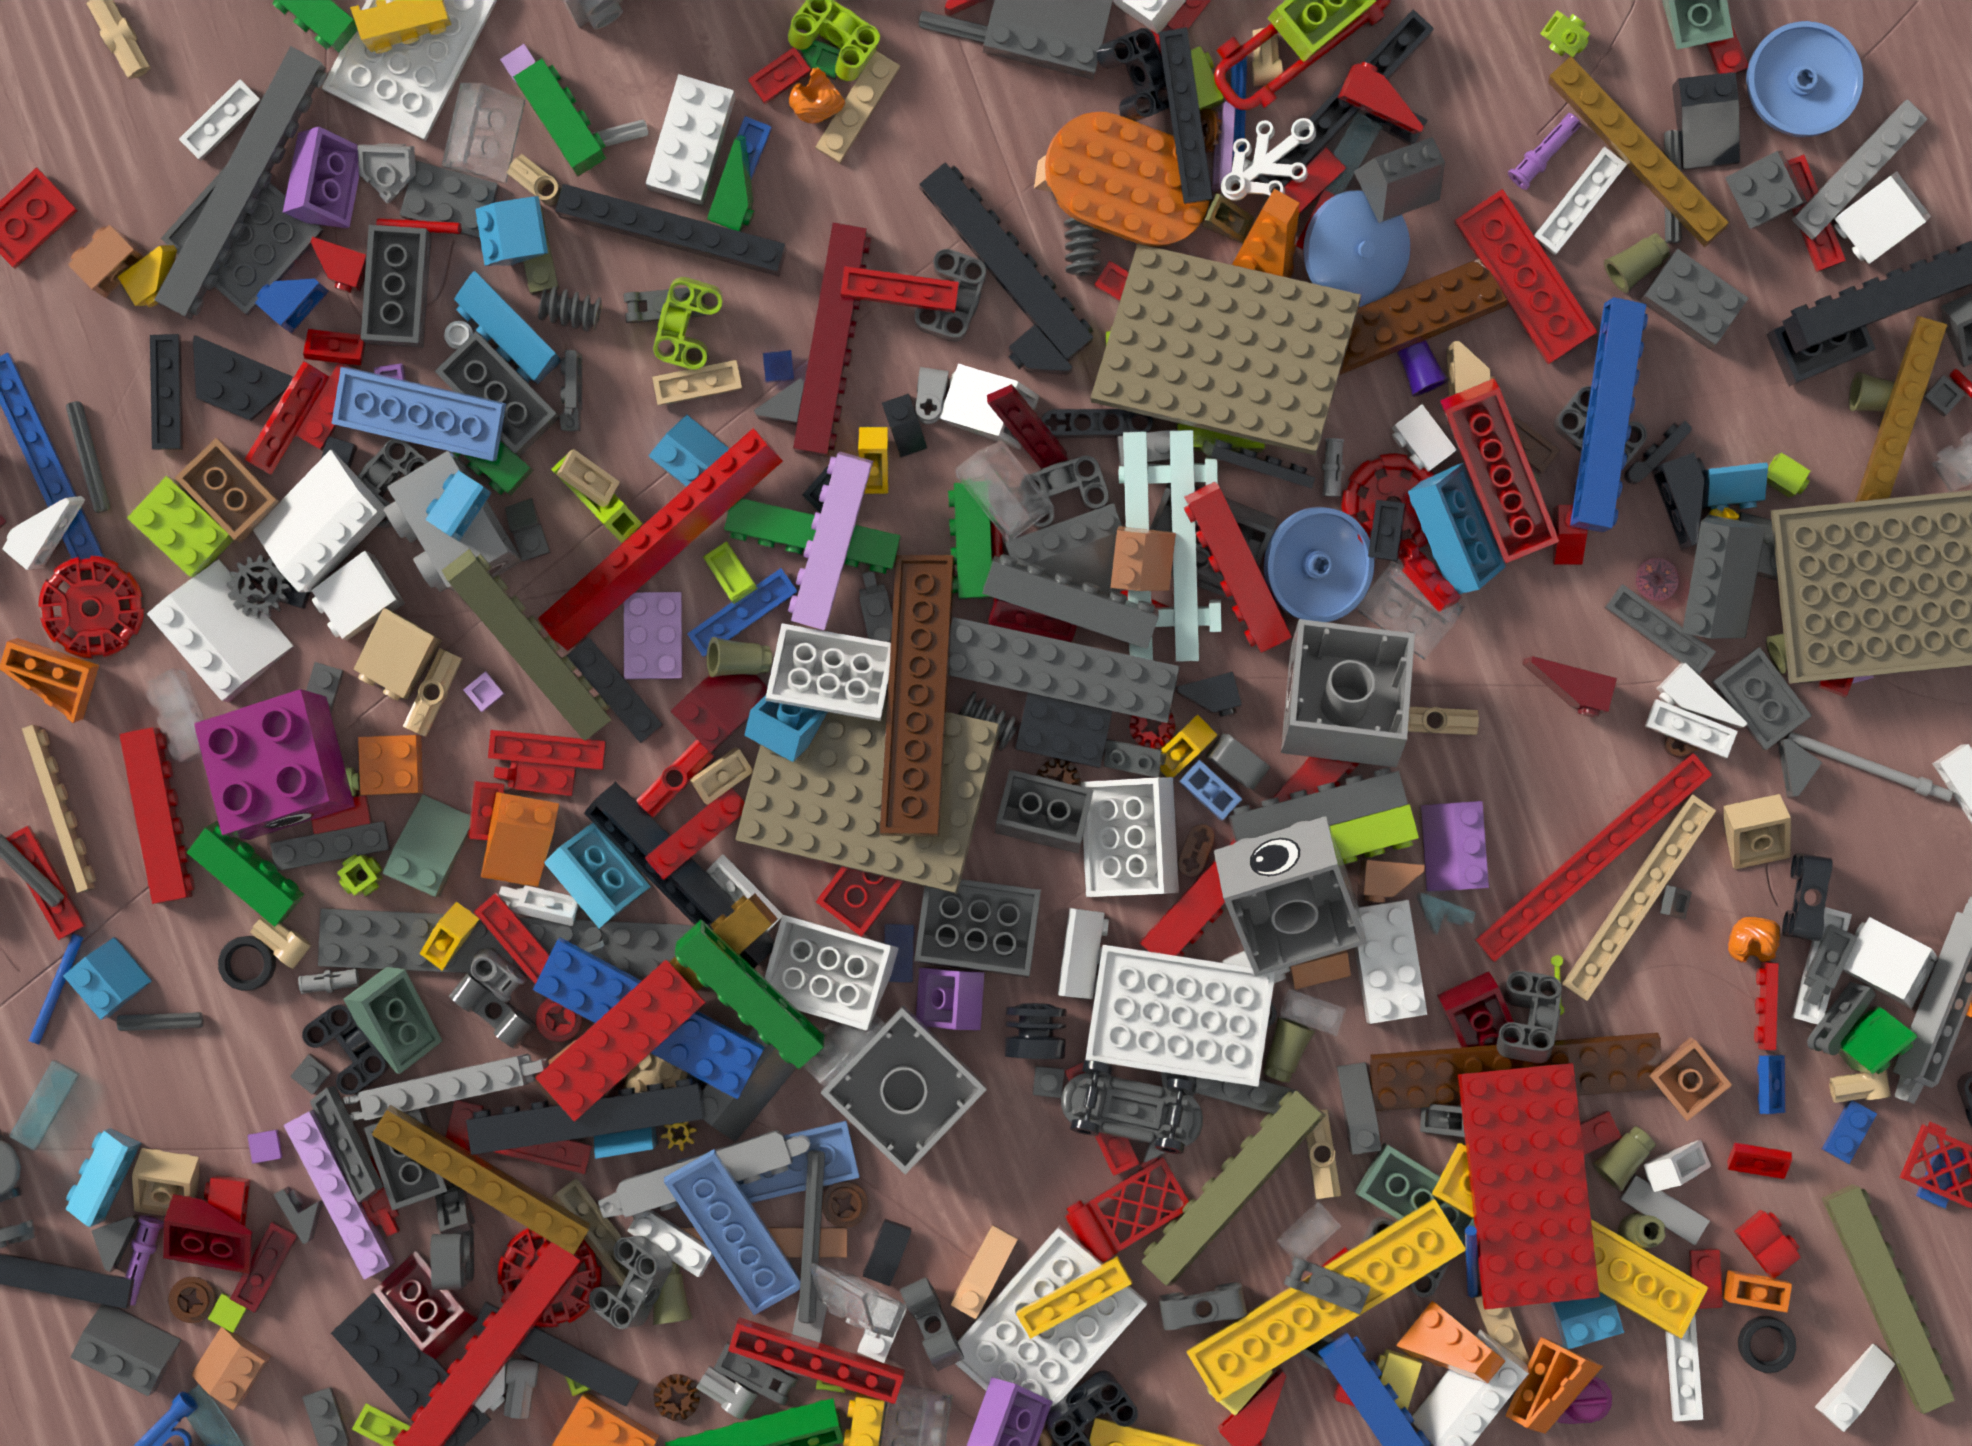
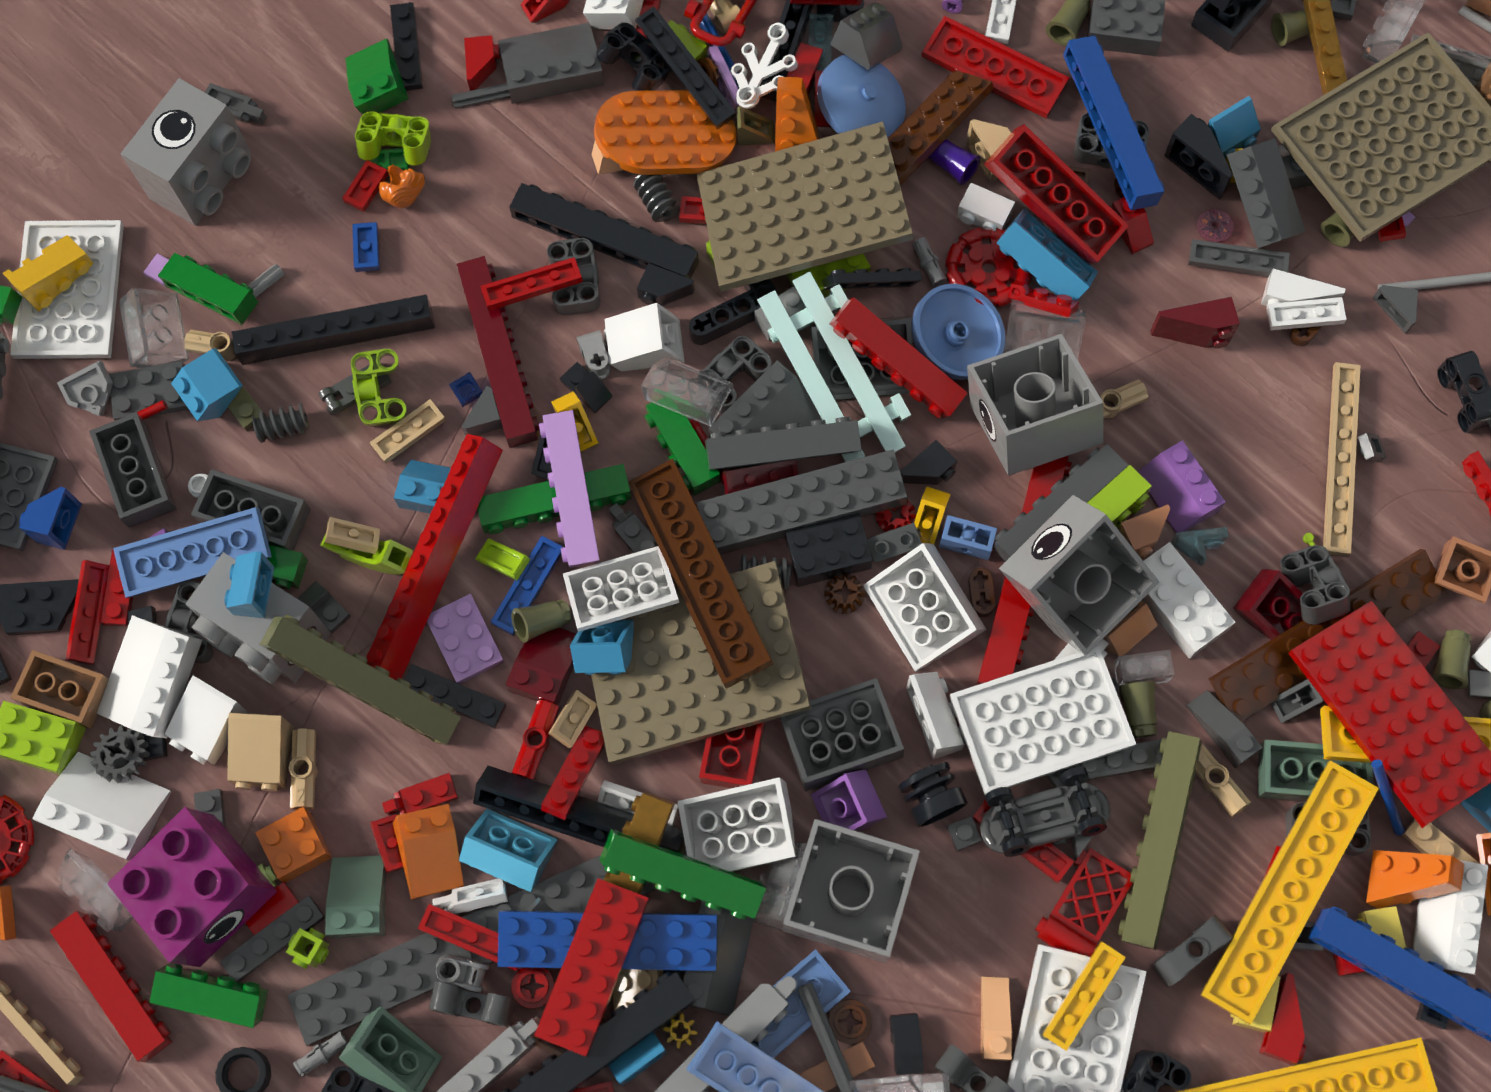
camera: 20 degrees left, 15 degrees down
tan piece [250,917,312,969] -> none
medium lavender slope [283,126,359,228] -> none
red plate [303,329,366,365] -> none
red slope [311,237,367,293] -> none
yellow slope [419,902,479,971] -> none
dark azure slope [454,271,561,385] -> none
lavender plate [463,671,505,712] -> none
red plate [488,730,606,770] -> none
dark grey hinge [559,350,582,432] -> none
white brick [646,74,736,206] -> none
green slope [707,135,755,231] -> none
tan plate [815,51,900,164] -> none
clear blue plate [885,924,914,982] -> none
dark red plate [986,384,1068,470] -> none
dark grey slope [995,770,1094,854] -> none
nougat slope [1110,526,1176,591] -> none
dark grey beam [1205,733,1271,790] -> none
clear brick [1276,1201,1341,1259] -> none
dark grey plate [1283,1256,1371,1314] -> none
black plate [1368,500,1406,561] -> none
red plate [1474,753,1712,962] -> none
black hinge [1624,421,1692,485] -> none
dark grey plate [1712,647,1812,751] -> none
tan slope [1724,794,1791,870] -> none
orange hair [1728,917,1781,963] -> none
lime brick [1767,452,1811,498] -> none

